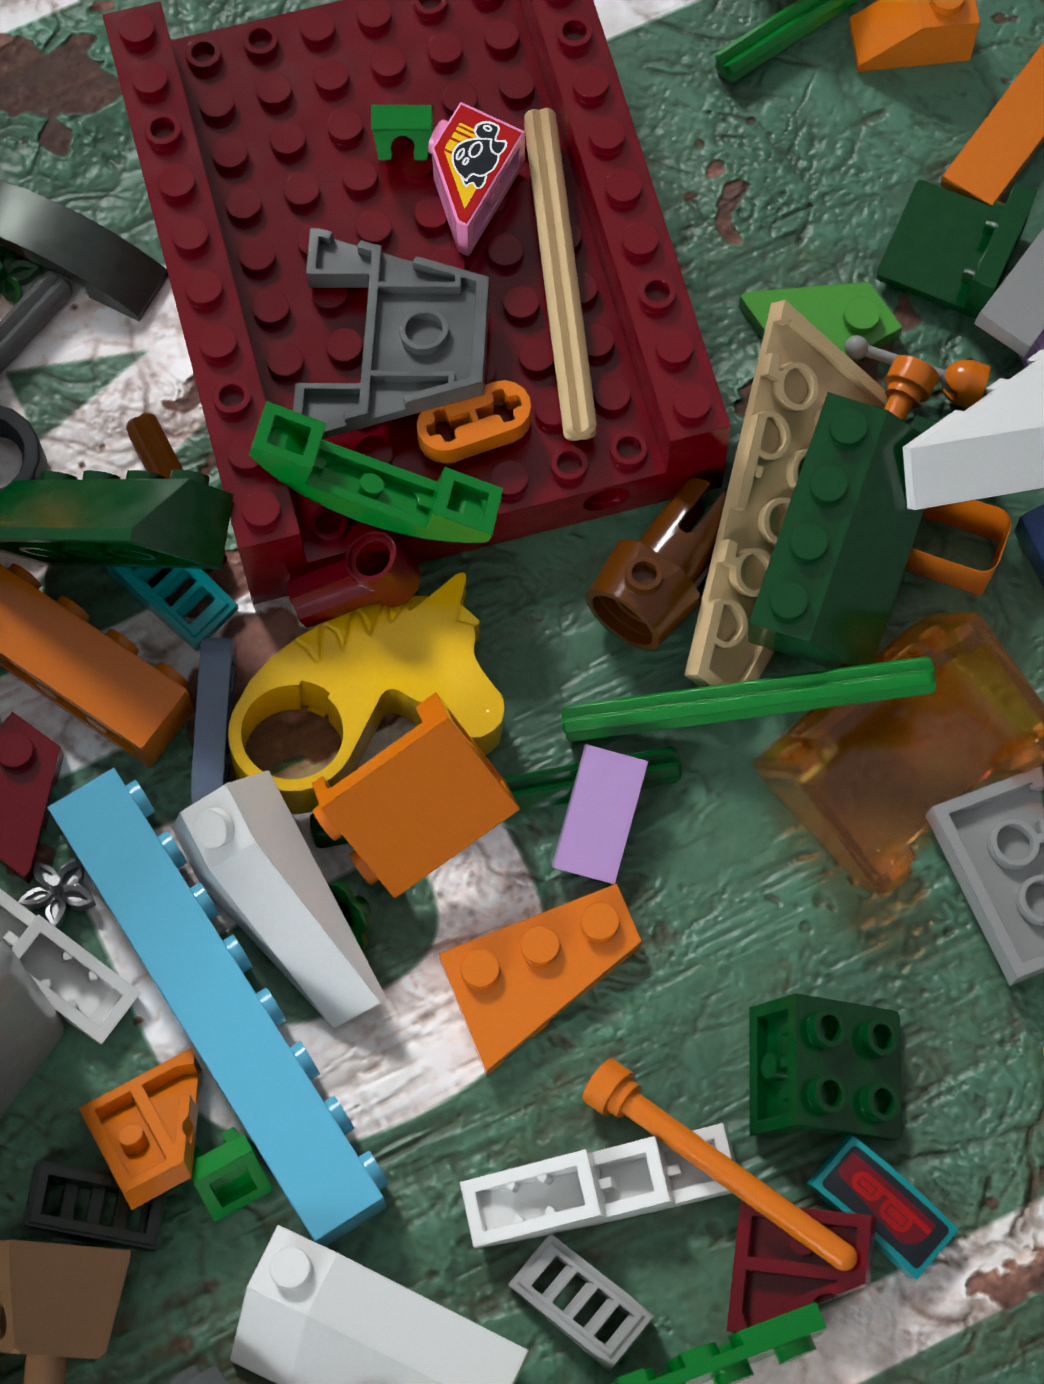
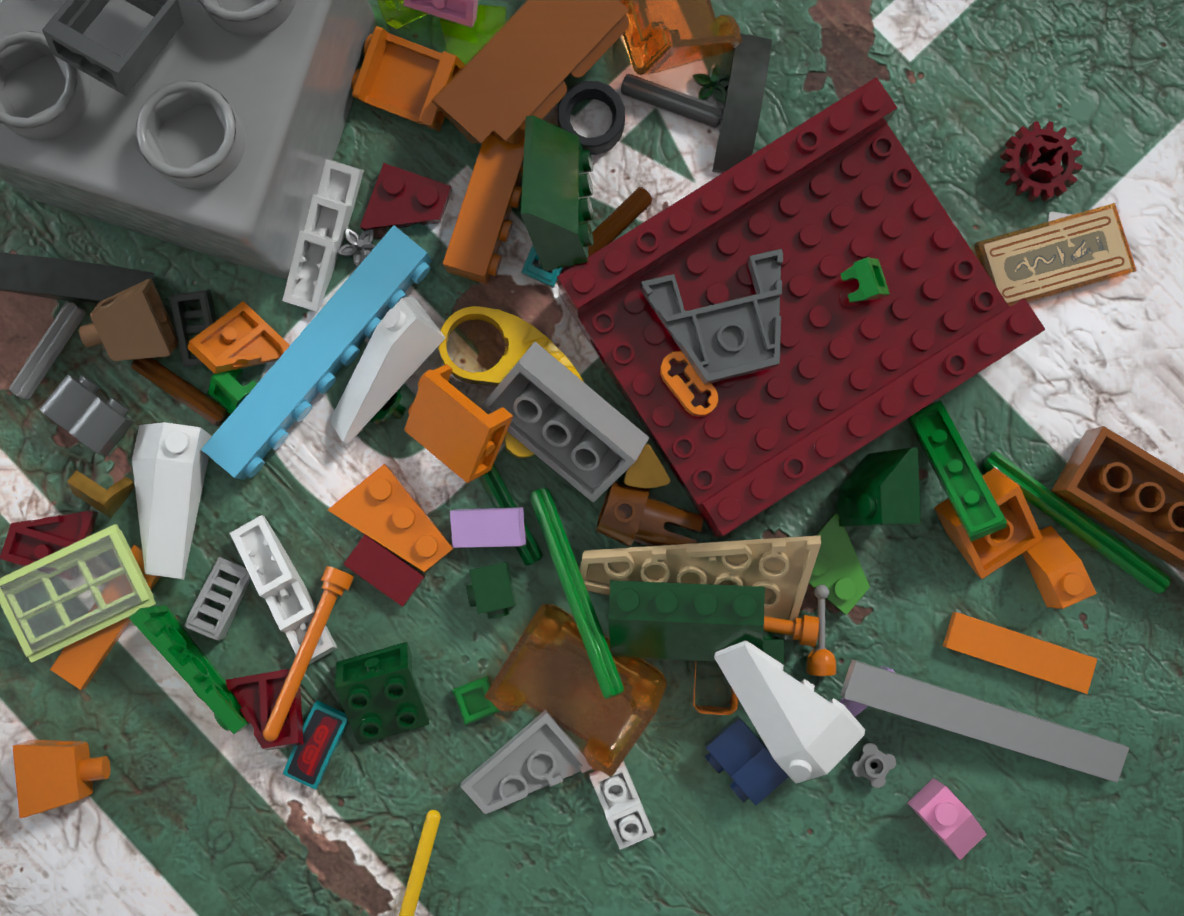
camera: 70 degrees right, 15 degrees up
sand blue beam [191,637,237,804] -> none
green slope [249,401,503,543] -> none
dark red piece [286,530,421,628] -> none
slope [428,102,525,257] -> none
tan axle [524,108,597,441] -> none
dark green bracket [876,180,1038,319] -> none
none -> reddish brown axle [131,358,229,426]
none -> dark red tile [343,534,426,607]
none -> green tile [452,676,500,725]
none -> dark green brick [466,562,517,619]
none -> light grey slope [480,342,649,503]
none -> pearl gold tile [624,444,670,488]
none -> dark green slope [836,447,921,526]
none -> green tile [907,401,1007,542]
none -> orange slope [934,468,1043,579]

